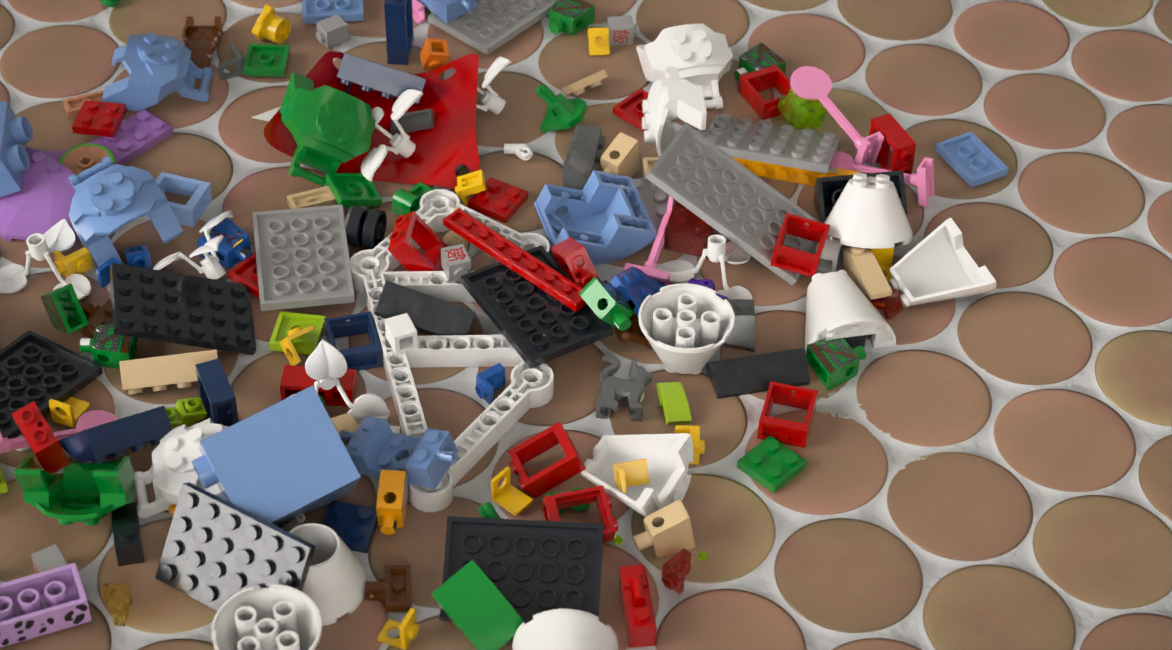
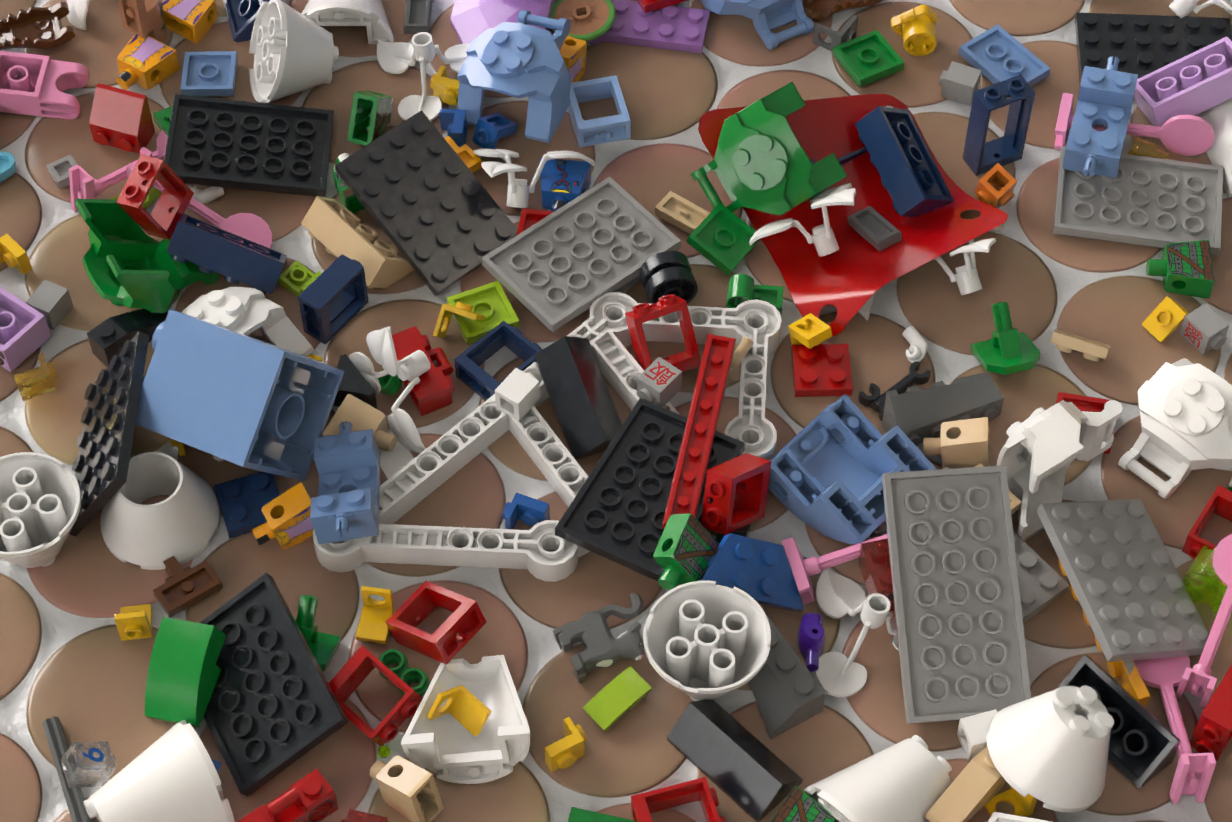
camera: 60 degrees right, 10 degrees up
yellow bracket [48,397,90,428] -> none
red window [770,213,830,277] -> none
none -> black bar [858,361,931,421]

